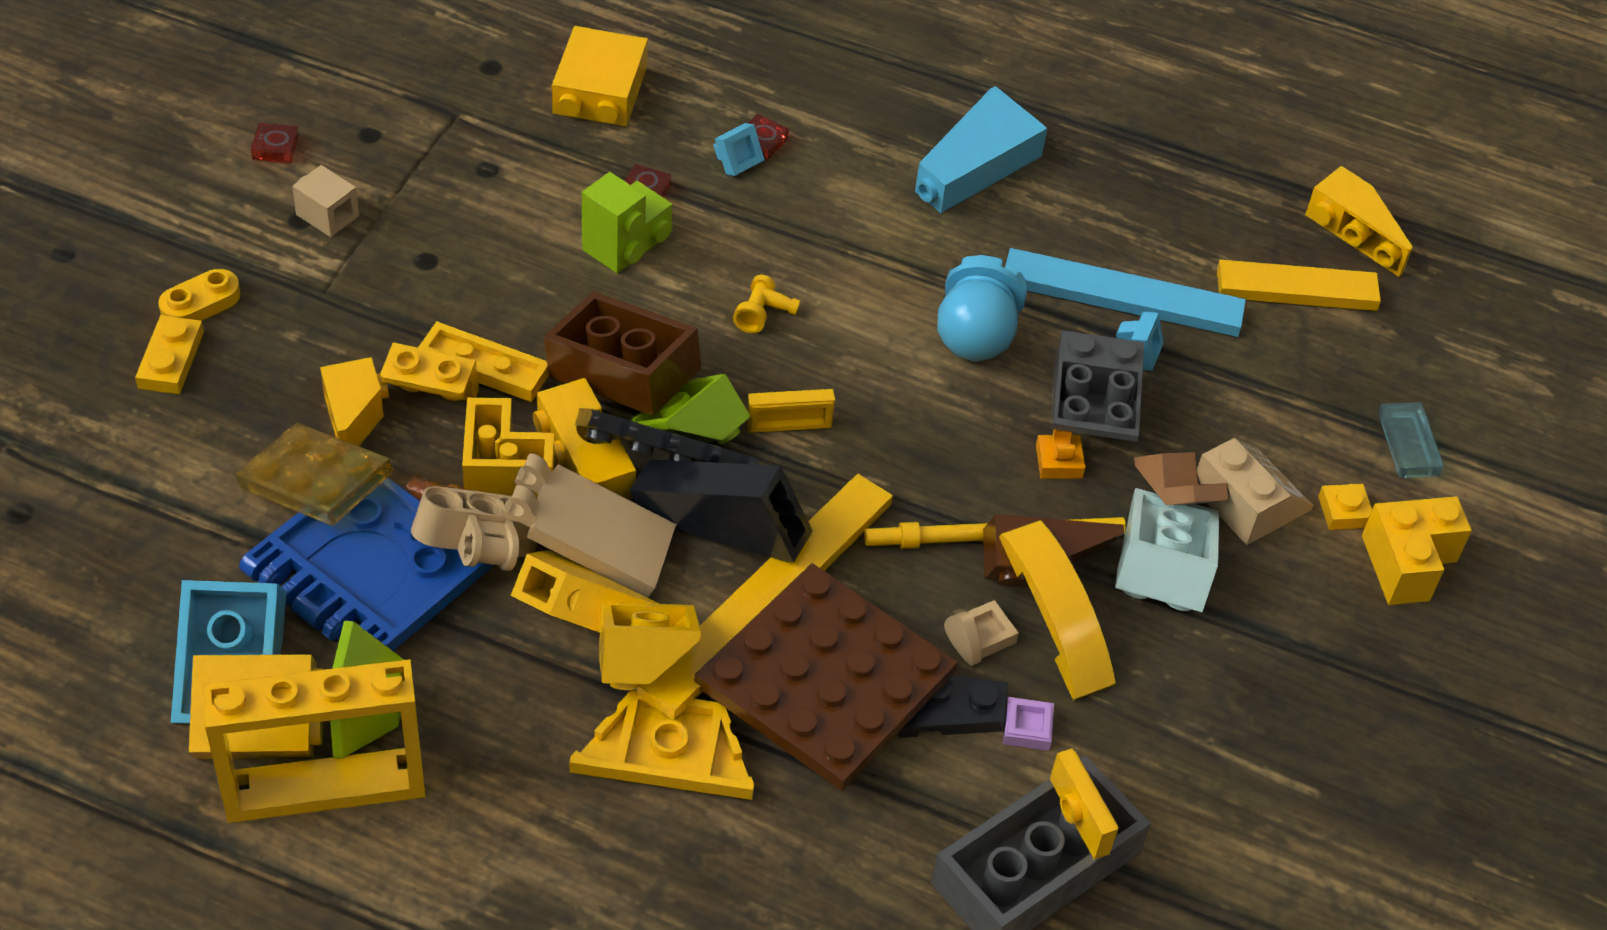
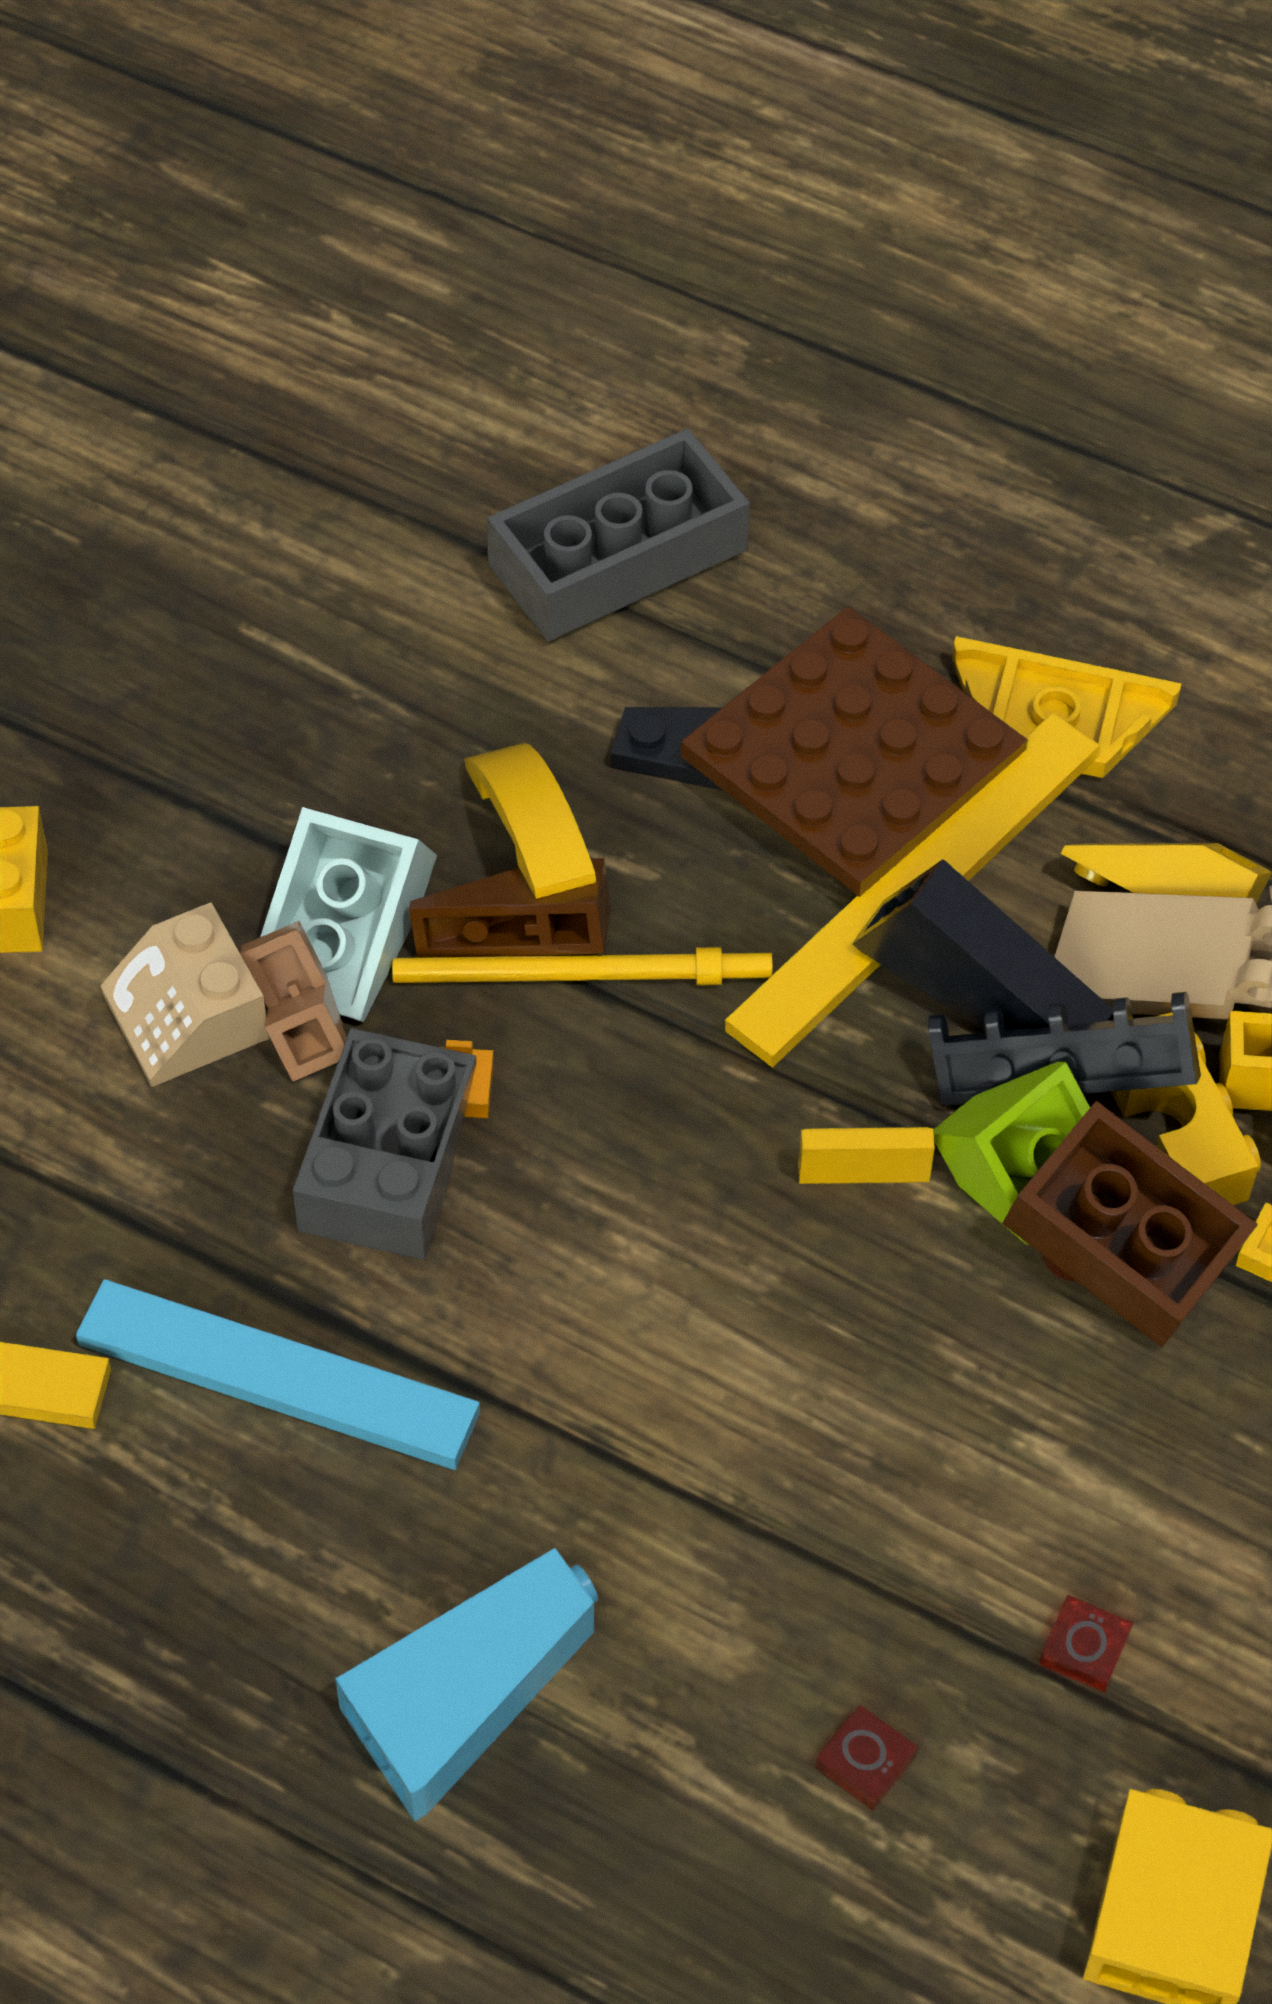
camera: 170 degrees left, 5 degrees up
lime brick [581,171,673,274] -> none
yellow slope [599,602,701,690] -> none
medium azure tile [713,123,764,176] -> none
yellow piece [733,275,801,334] -> none
medium azure tile [937,255,1028,362] -> none
tan tile [944,600,1019,666] -> none
lavender tile [1003,697,1054,751] -> none
yellow plate [1050,748,1119,860] -> none
medium azure tile [1116,312,1164,371] -> none
yellow plate [1318,484,1372,530] -> none

